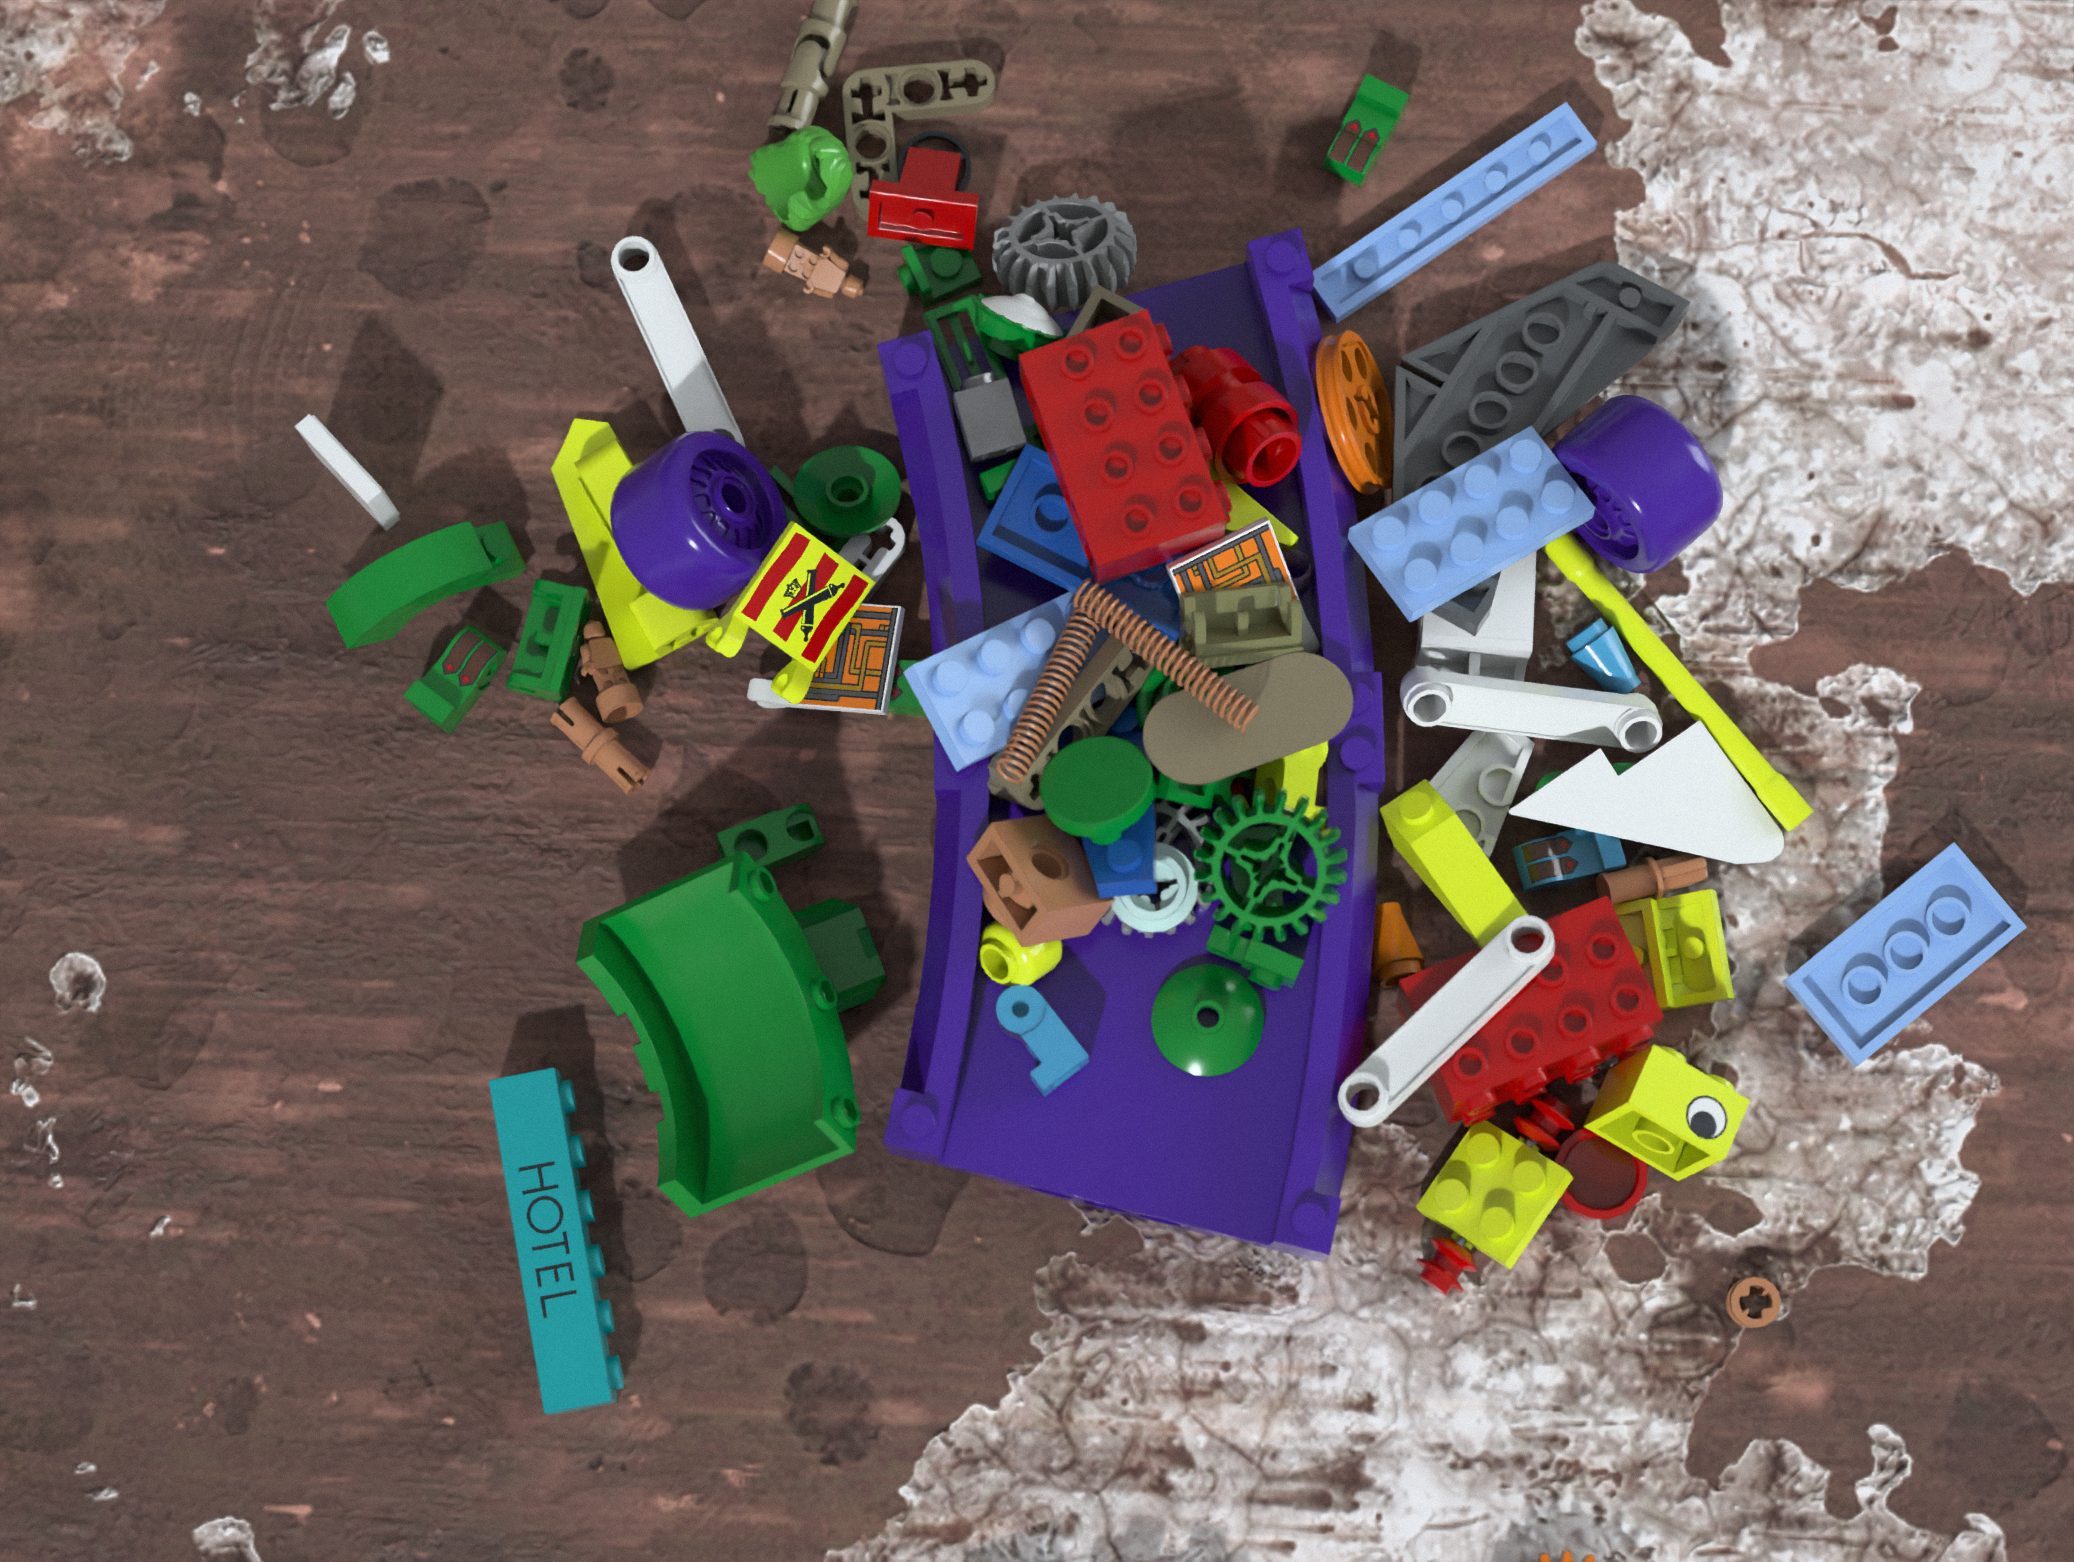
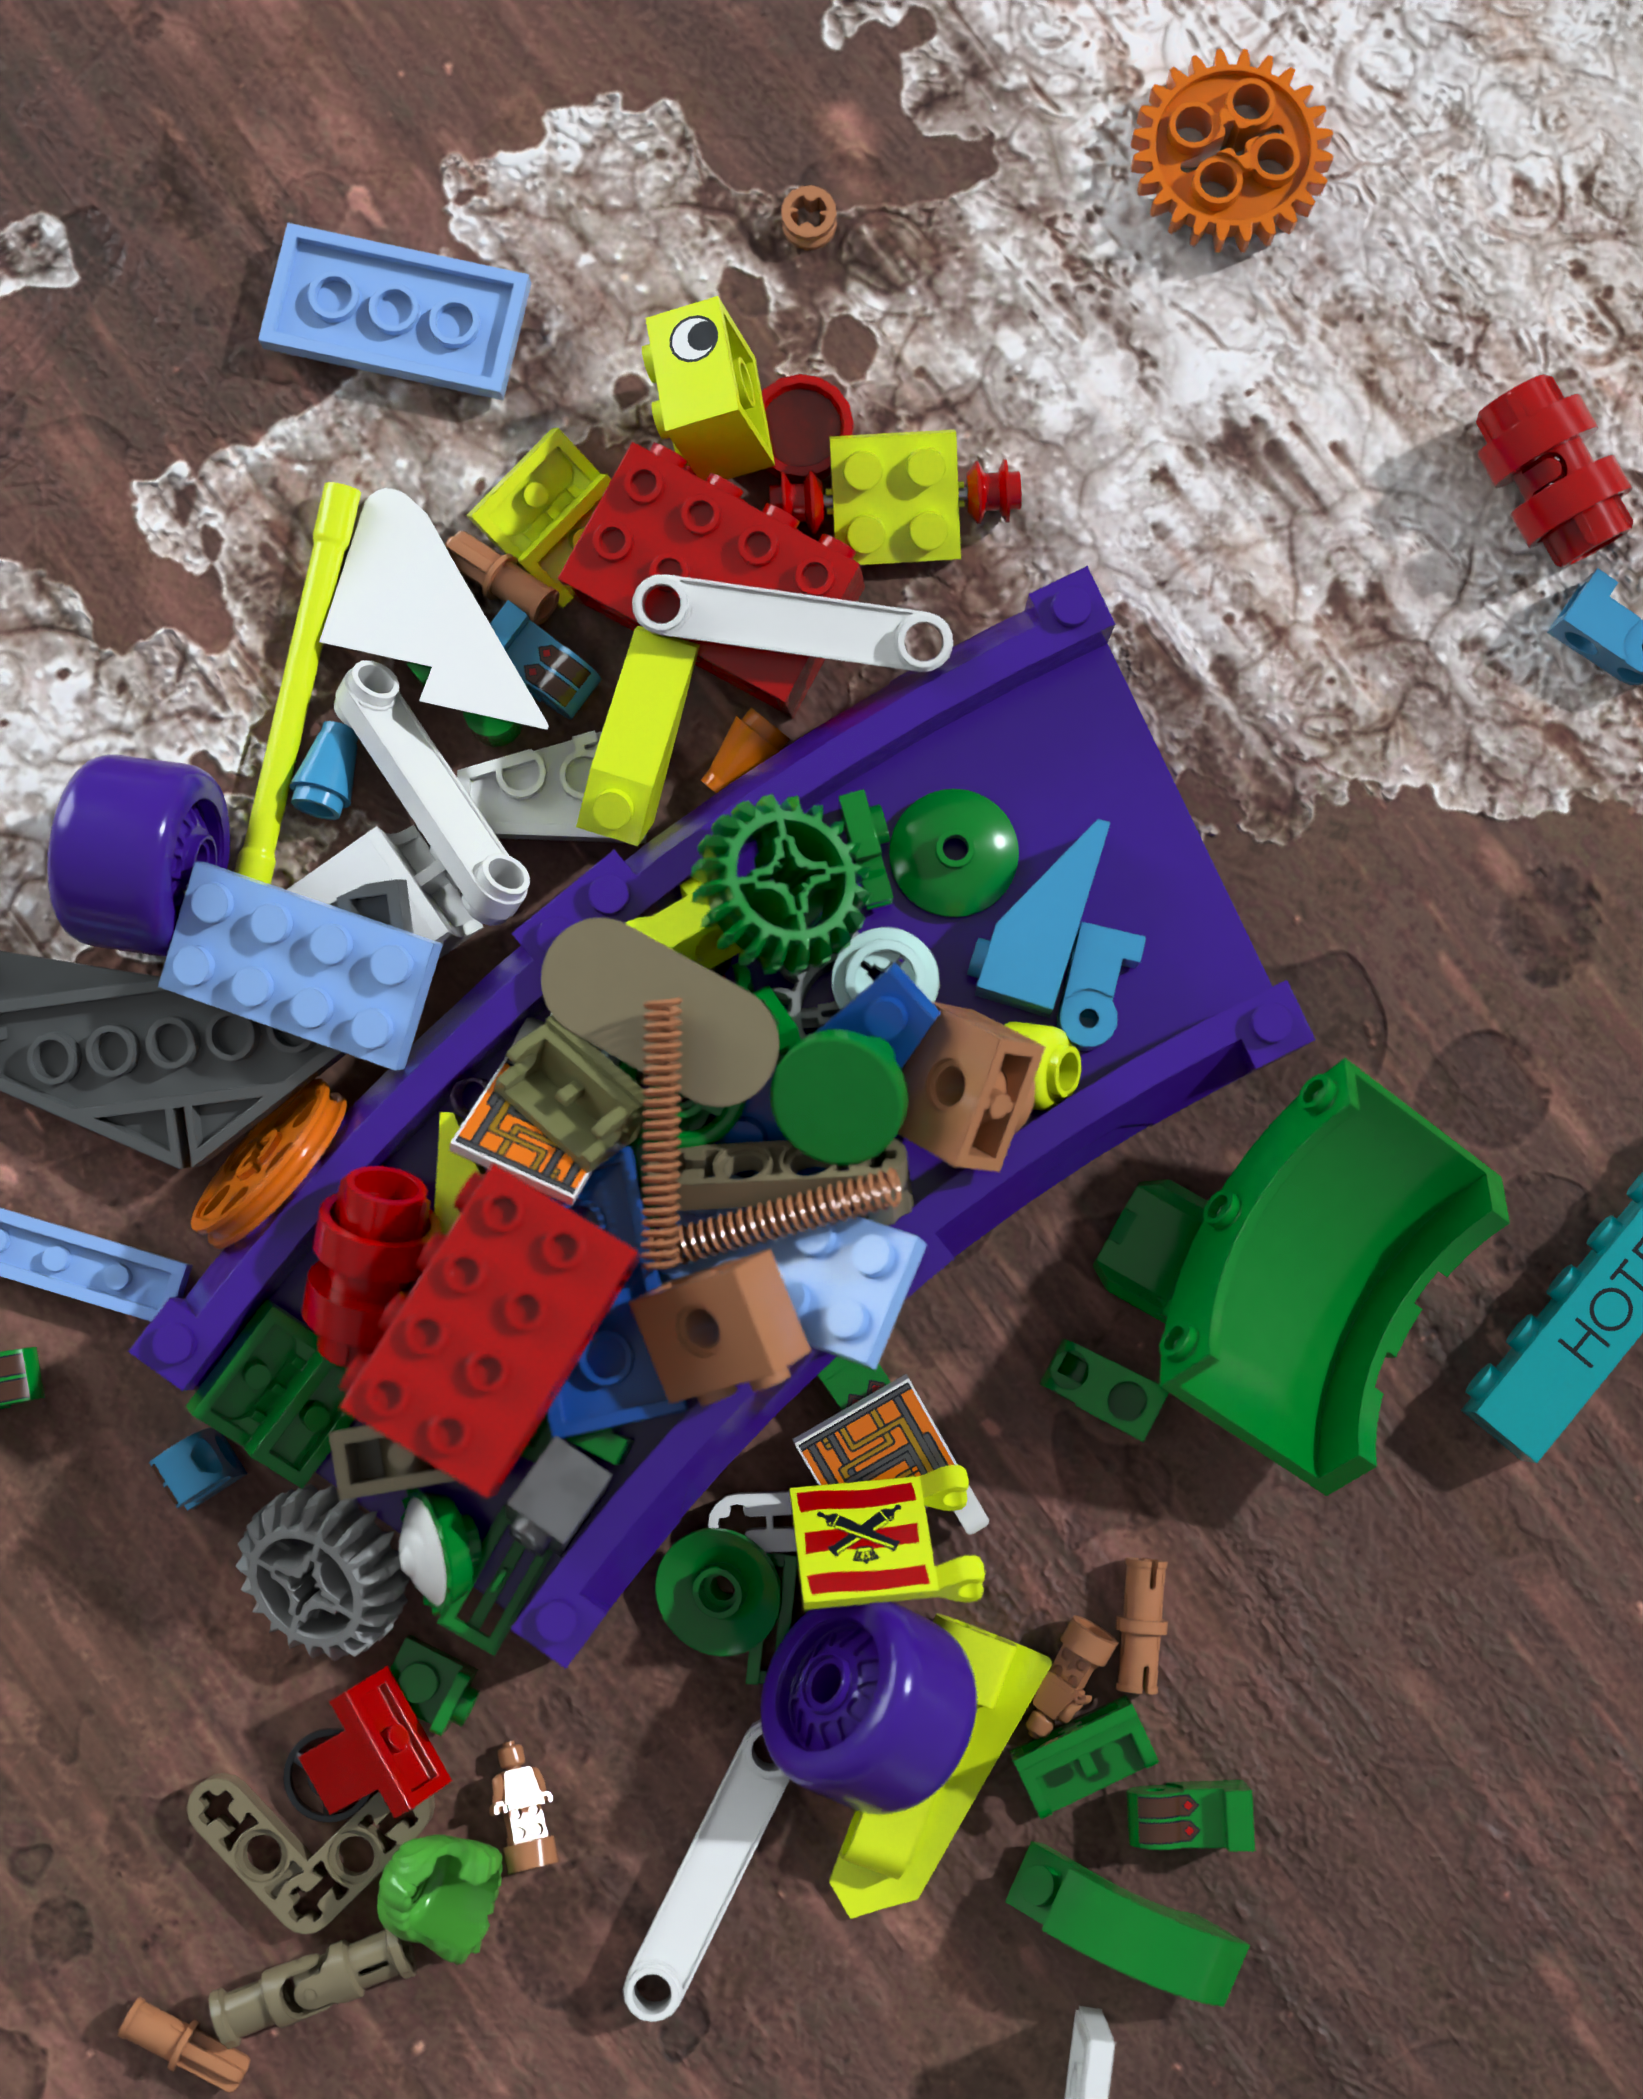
camera: 130 degrees left, 5 degrees up
none -> dark azure leg [149,1427,248,1511]
none -> green slope [186,1298,356,1489]
none -> nougat brick [629,1249,811,1406]
none -> dark azure slope [967,819,1111,1018]

